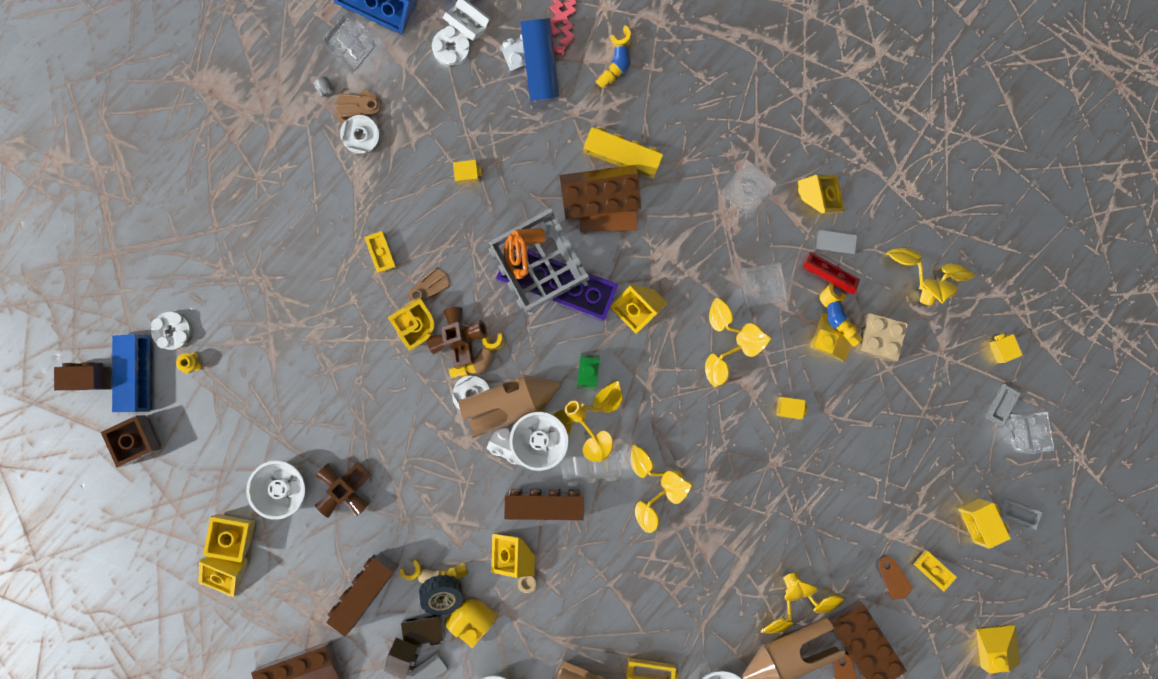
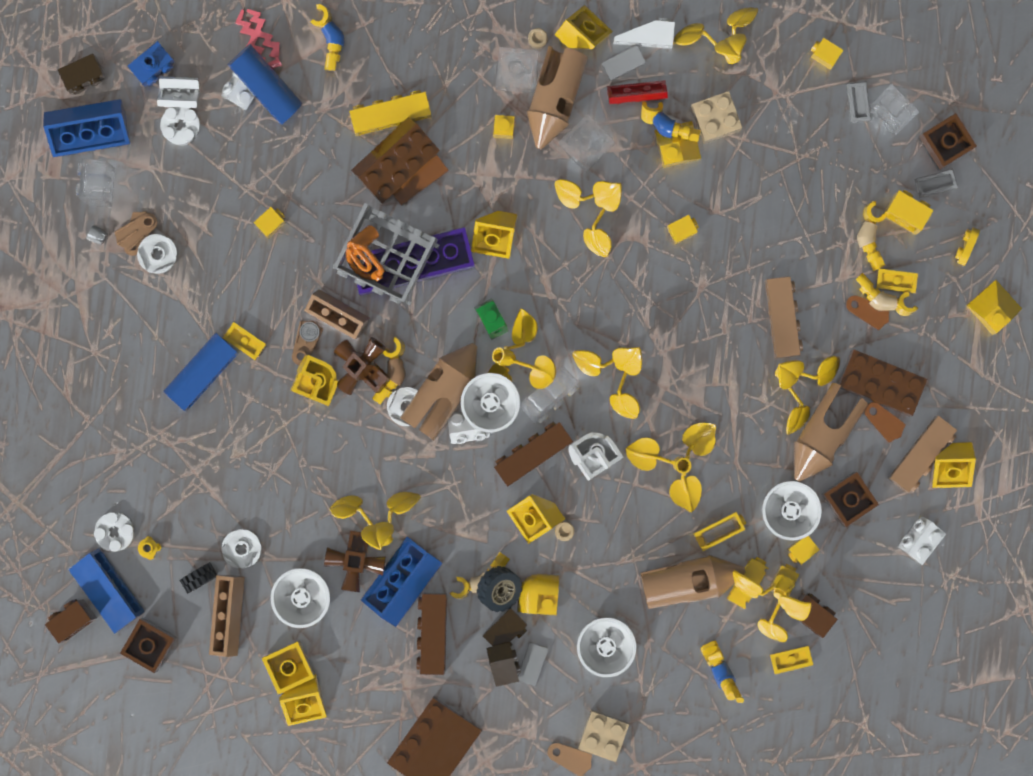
camera: 30 degrees left, 0 degrees up
none -> blue brick [163,332,239,412]
none -> black tyre [179,562,218,594]
none -> medium nougat brick [209,575,245,657]
none -> white plate [222,529,262,569]
none -> light grey tile [300,322,320,342]
none -> medium nougat brick [304,289,370,340]
none -> yellow plant [329,492,421,550]
none -> blue slope [361,537,442,627]
none -> yellow brick [493,115,515,139]
none -> medium nougat piece [527,45,588,150]
none -> tan tile [528,28,548,49]
none -> white brick [568,432,624,481]
none -> white slope [613,18,675,49]
none -> yellow plant [625,423,716,512]
none -> medium nougat brick [765,277,803,359]
none -> yellow piece [856,273,918,316]
none -> yellow piece [857,201,887,271]
none -> reddish brown brick [919,113,977,170]
none -> yellow plate [955,227,980,266]

